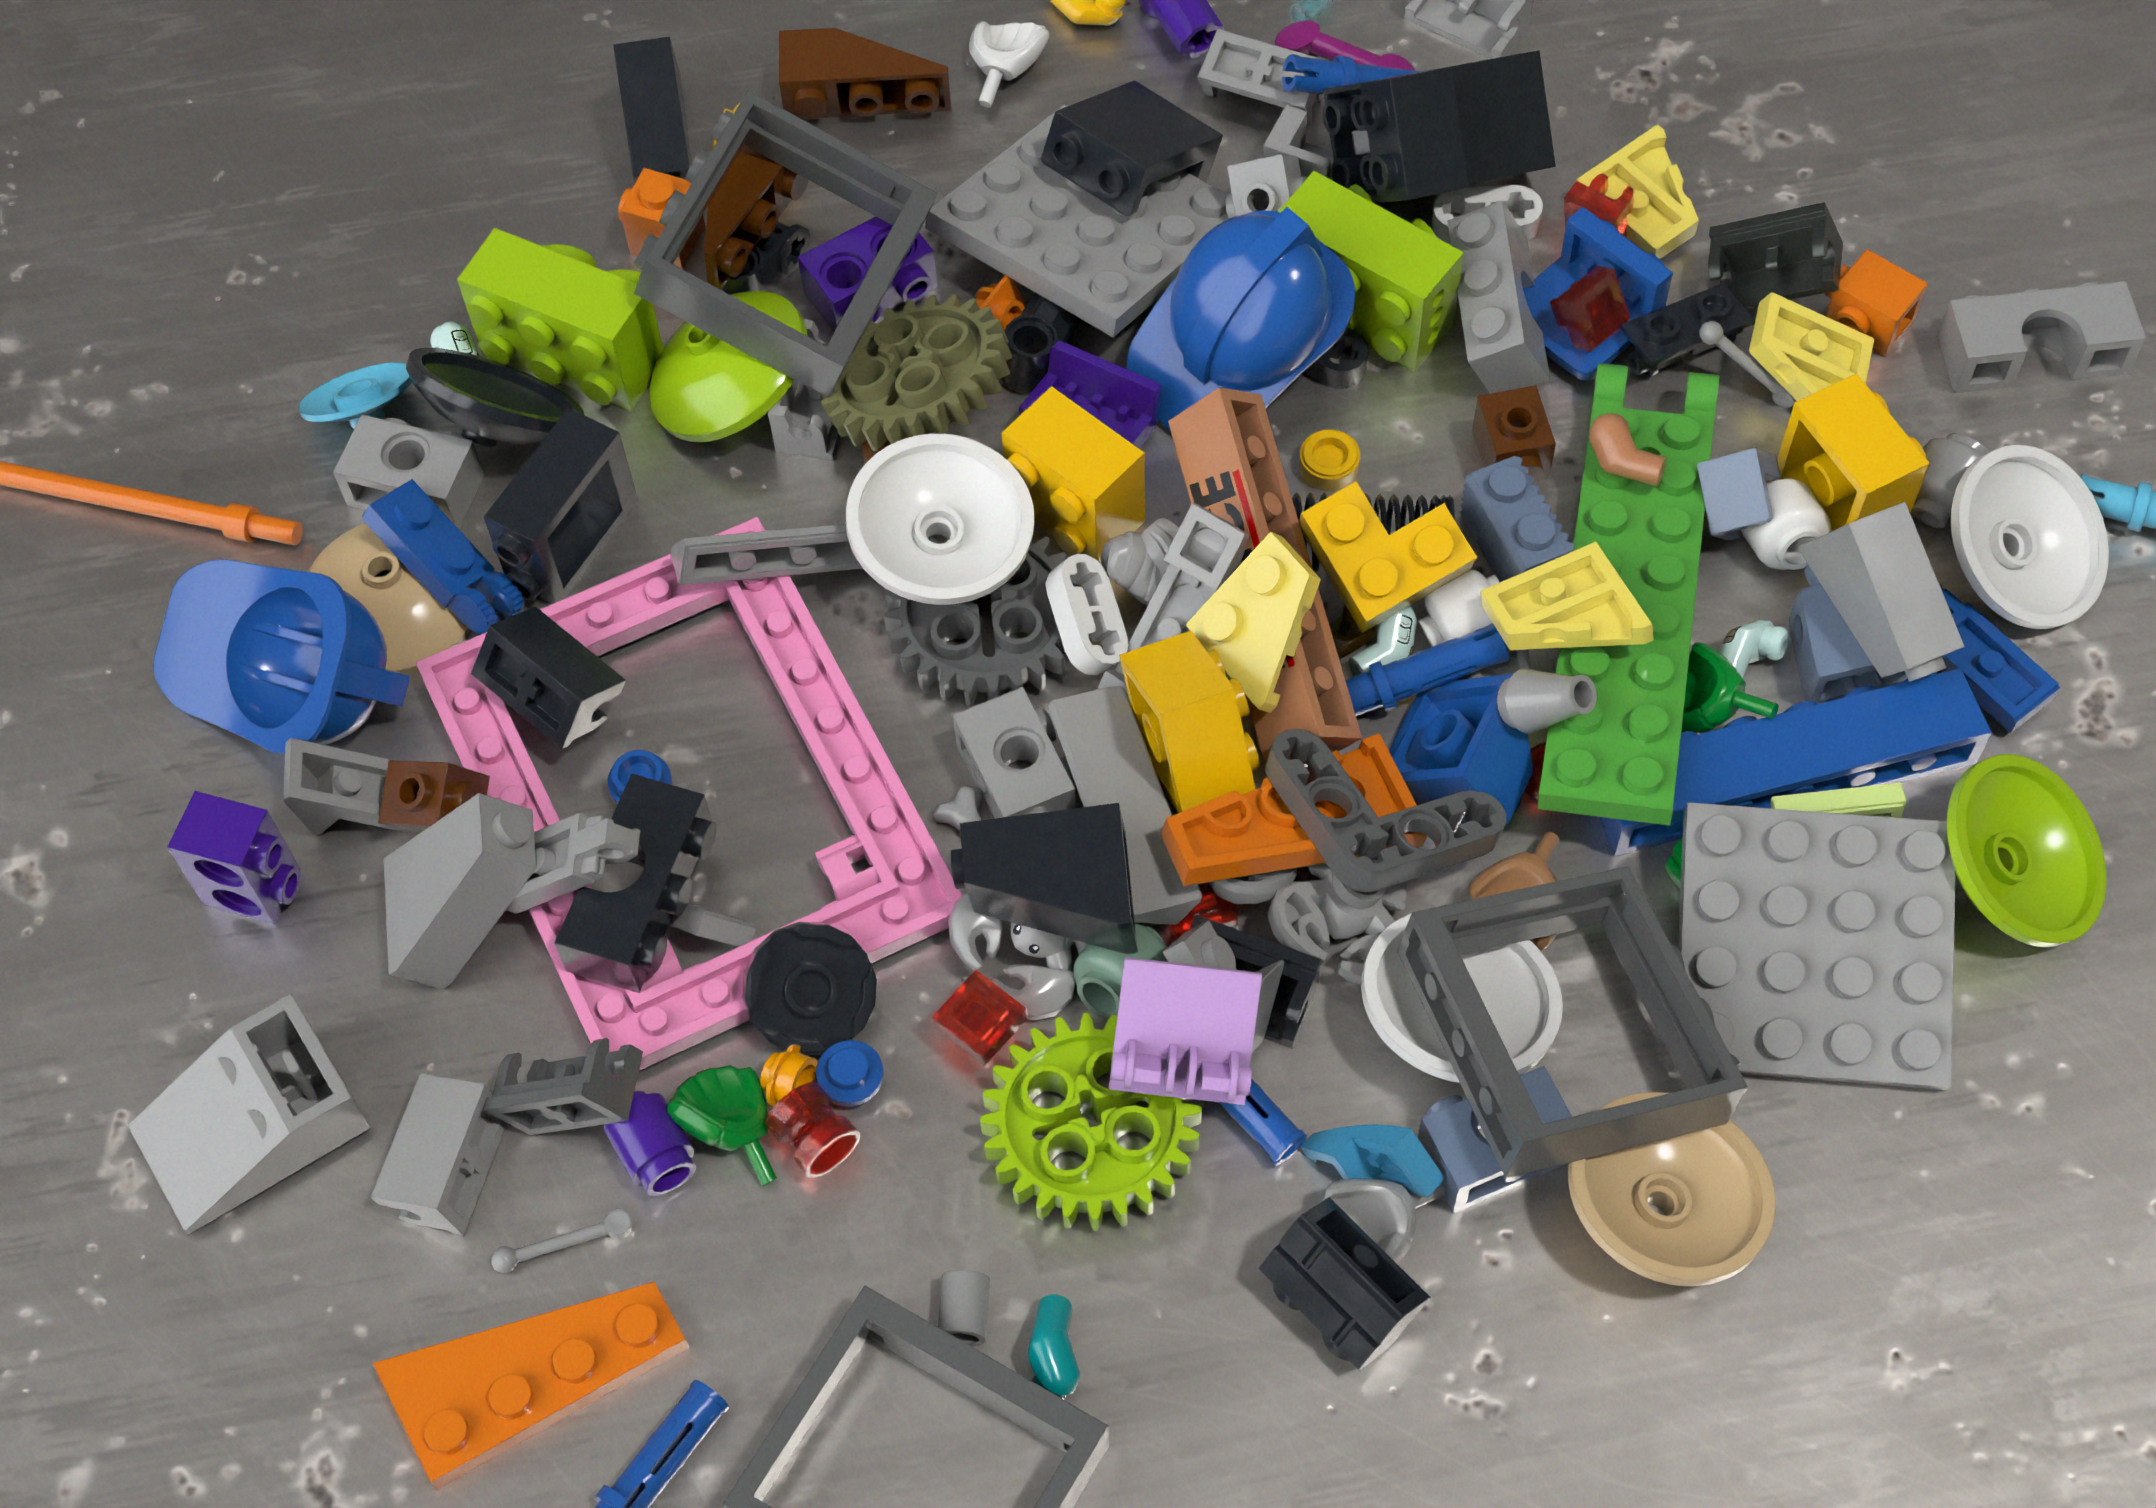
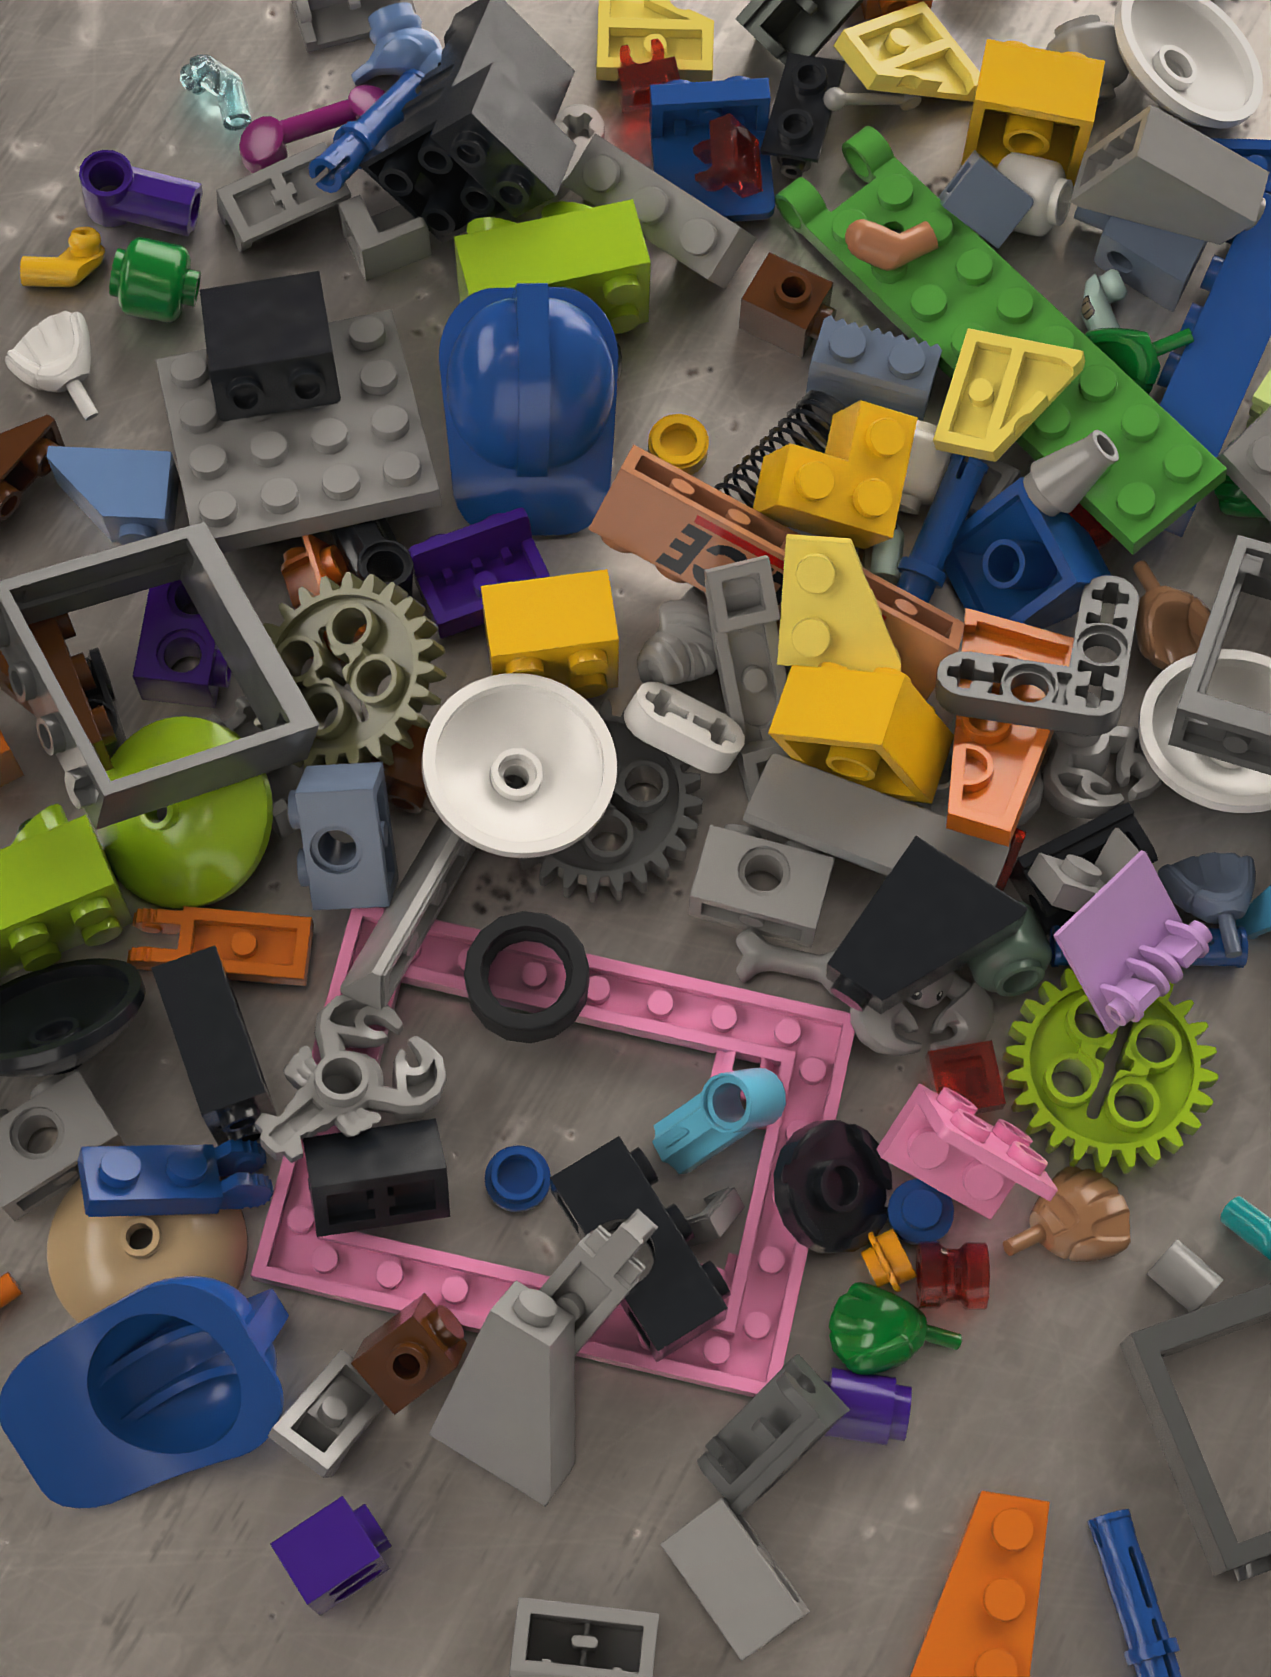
camera: 55 degrees left, 10 degrees up
light grey hinge [491,1209,633,1273] -> none
light grey brick [1225,154,1307,219] -> none
none -> medium blue slope [47,446,180,545]
none -> green head [109,237,201,323]
none -> orange hinge [127,906,314,986]
none -> light grey animal [255,995,447,1163]
none -> sand blue brick [288,762,399,910]
none -> medium blue animal [351,2,443,86]
none -> black tyre [464,911,589,1044]
none -> medium azure piece [652,1068,786,1174]
none -> bright pink bracket [877,1083,1058,1220]
none -> medium nougat piece [1003,1166,1131,1262]
none -> sand blue piece [1158,852,1256,958]

